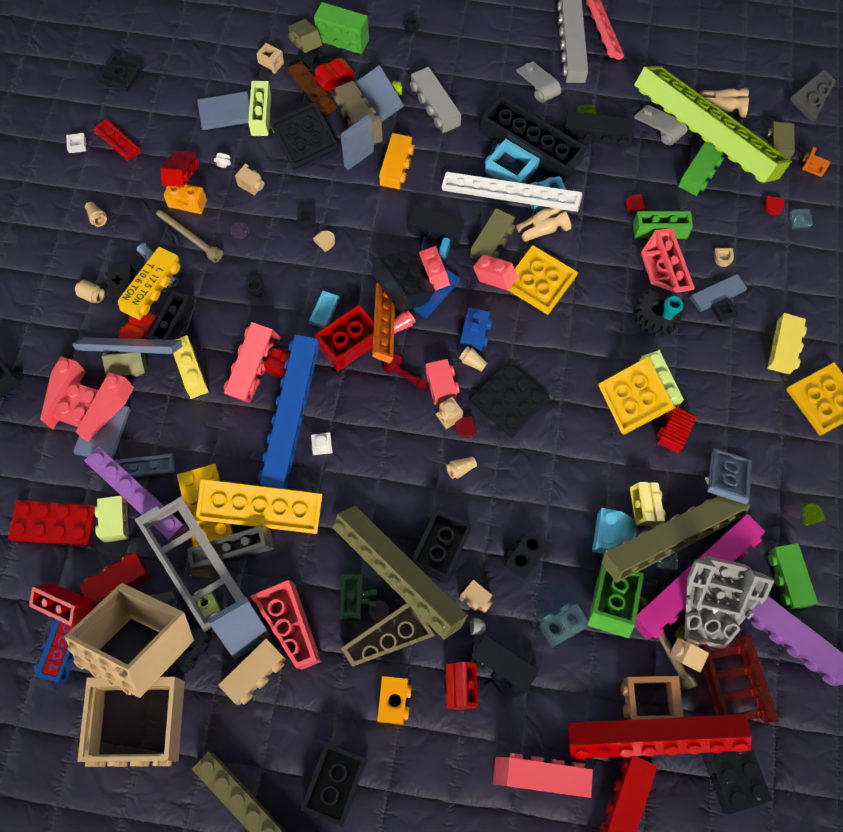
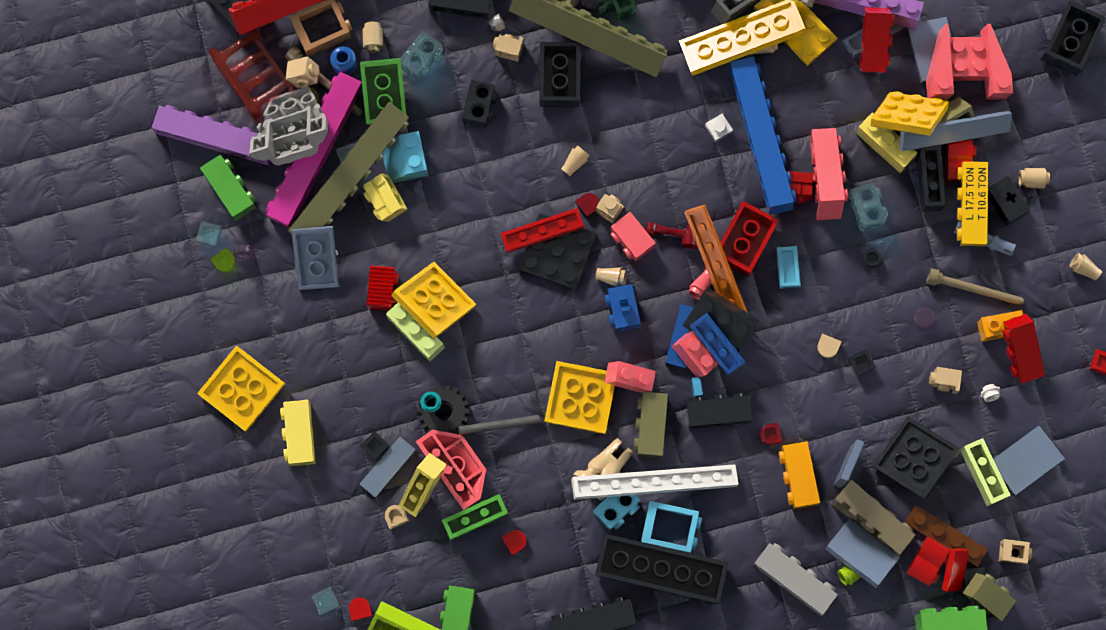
camera: 160 degrees right, 10 degrees up
none -> clear light blue plate [196,221,222,247]
none -> blue head [330,46,357,75]
none -> tan brick [362,22,383,53]
none -> light yellow brick [398,453,446,517]
none -> flat silver bar [458,415,540,435]
none -> red tile [500,208,584,254]
none -> blue tile [690,313,745,375]
none -> dark red tile [759,422,783,446]
none -> clear light blue brick [848,182,888,232]
none -> red brick [860,7,894,72]
none -> yellow plate [871,92,949,136]
none -> red tile [942,548,969,592]

